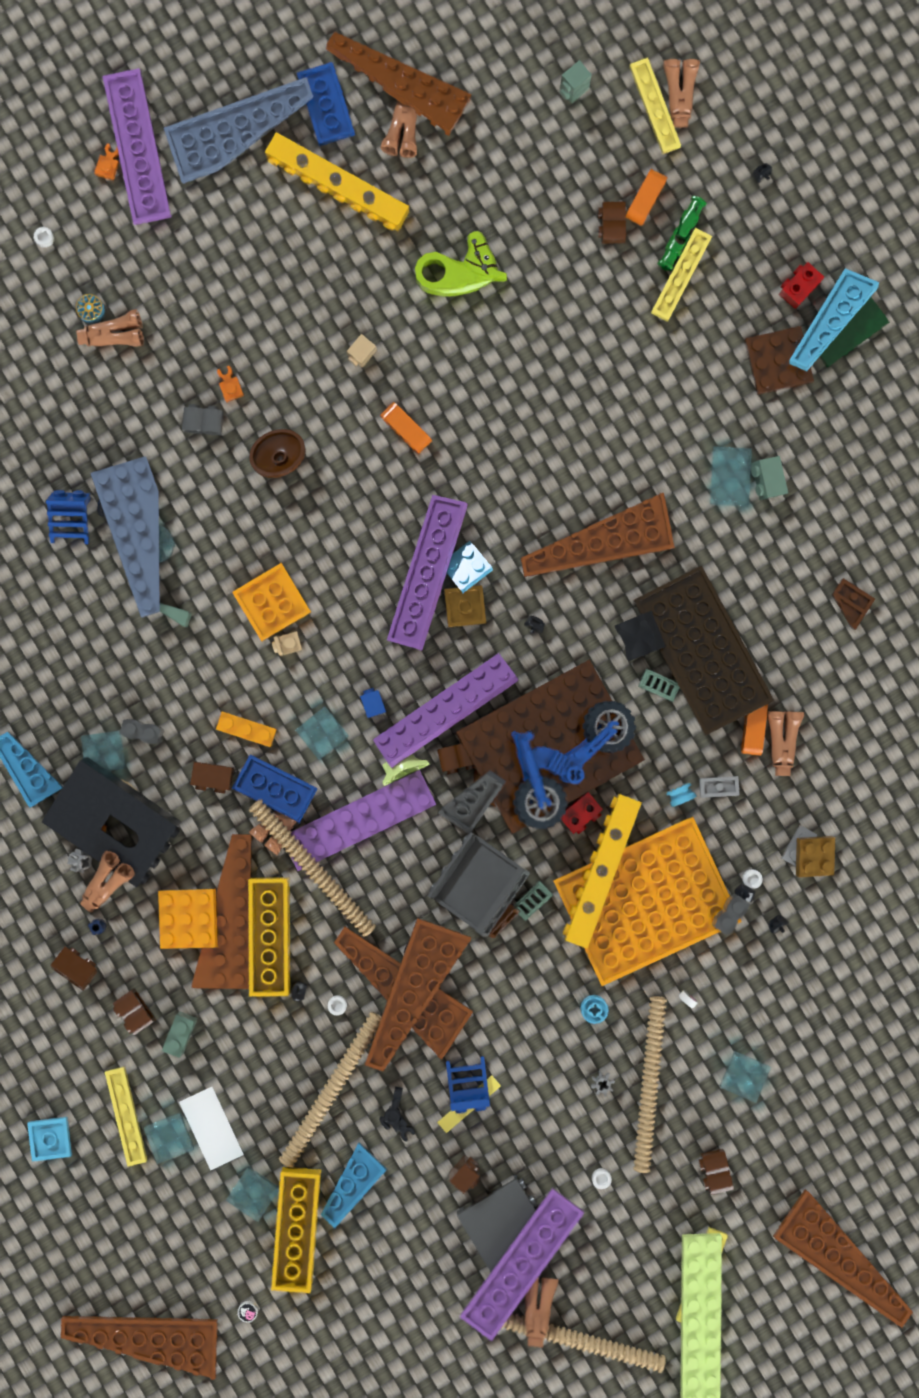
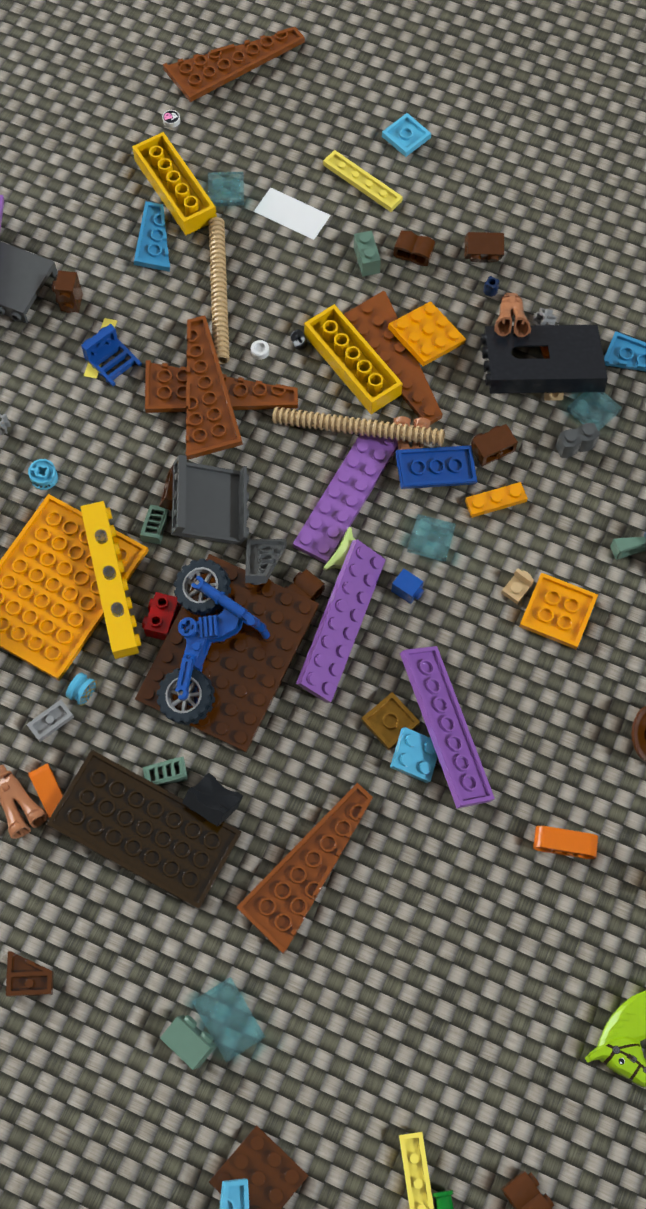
camera: 145 degrees right, 20 degrees down
clear light blue plate [144,1112,194,1164] -> none
black piece [379,1086,415,1142] -> none
black piece [524,616,545,634] -> none

